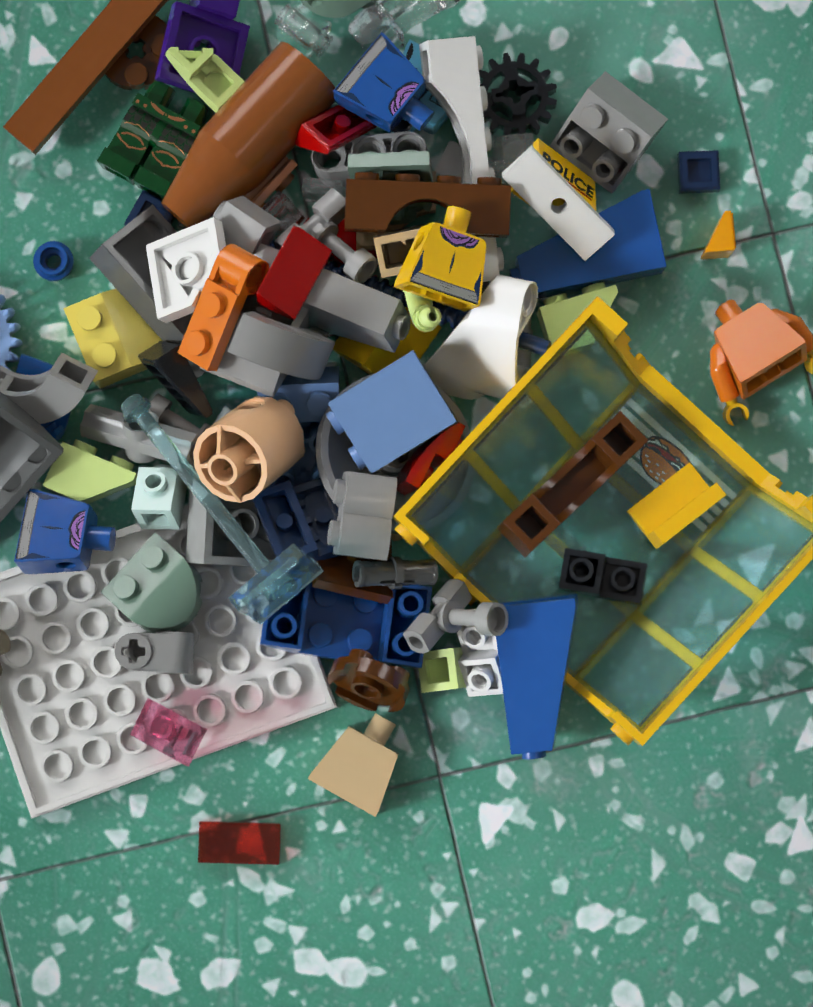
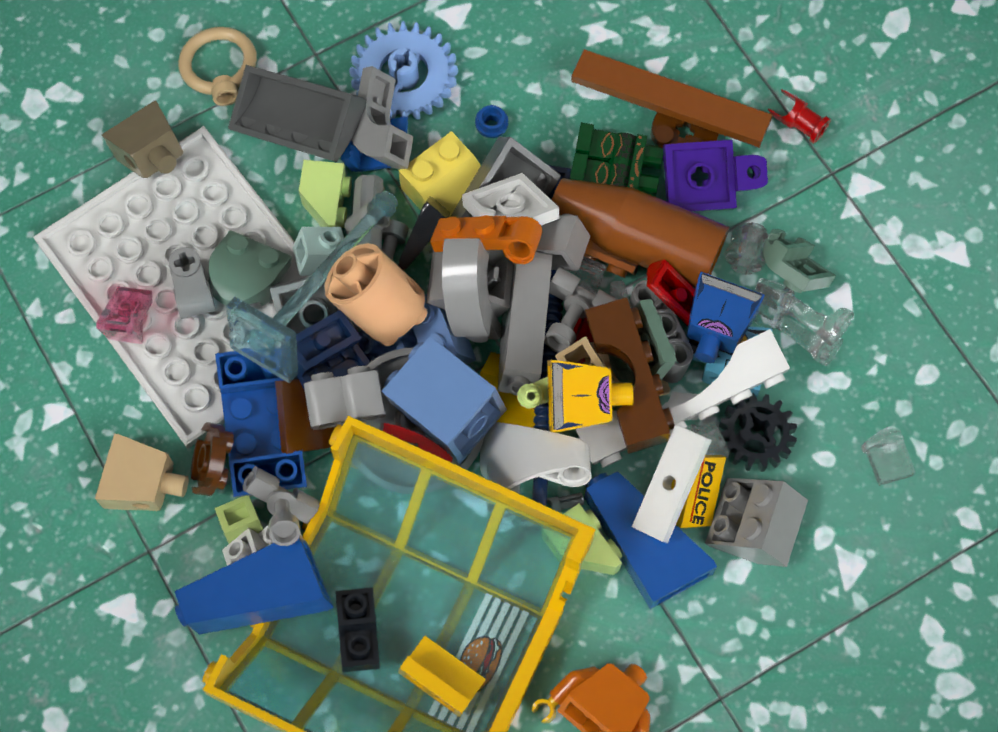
camera: 75 degrees right, 15 degrees down
blue torso [14,489,116,574] -> none
yellowish green slope [165,47,244,113] -> none
clear red tile [198,821,281,865] -> none
red slope [256,225,332,321] -> none
dark grey pin [352,556,438,589] -> none
reddish brown arch [497,411,649,558] -> none
dark blue tile [677,150,720,194] -> none
light orange slope [701,210,736,260] -> none

